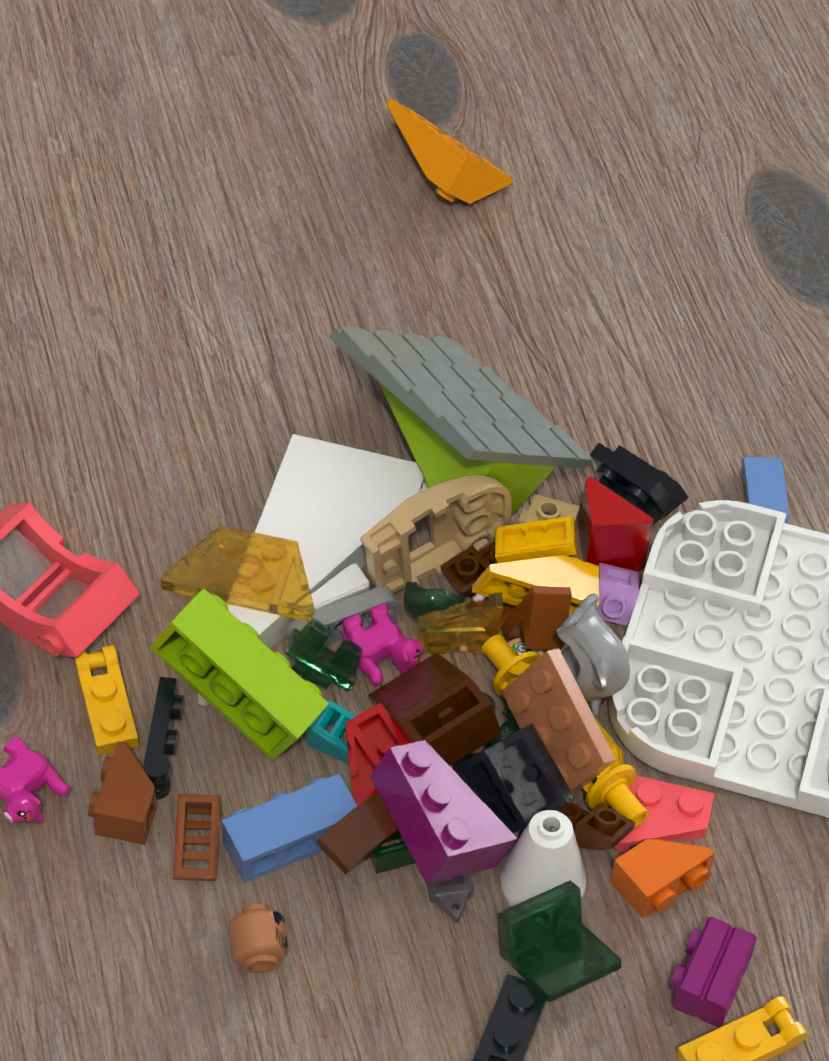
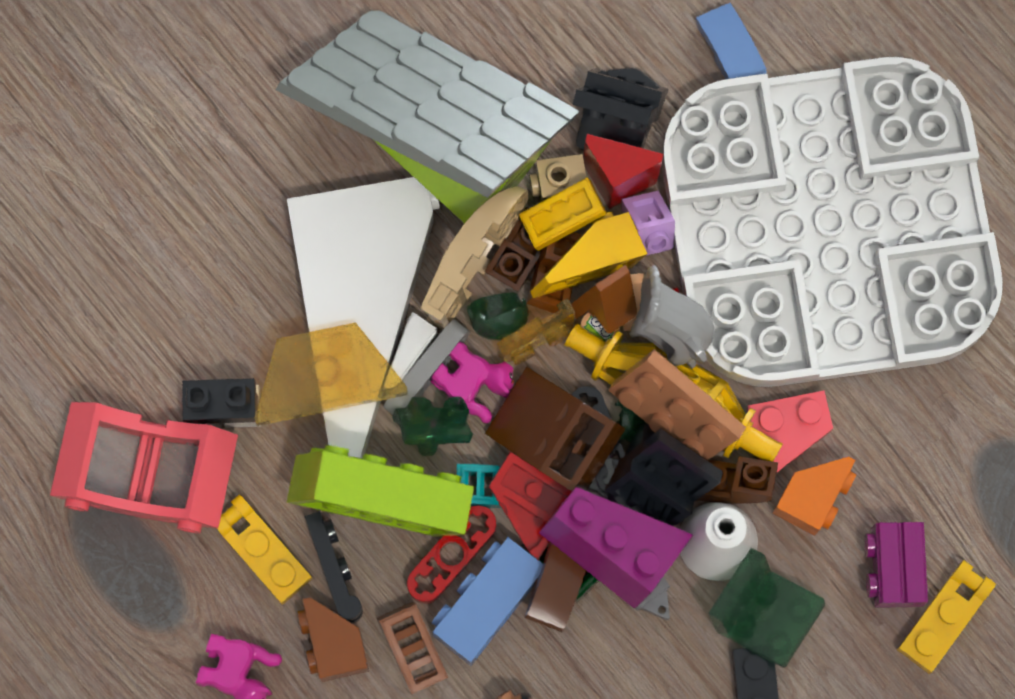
camera: 25 degrees left, 25 degrees up
none -> black hips [182,378,261,428]
none -> red beam [407,505,496,604]

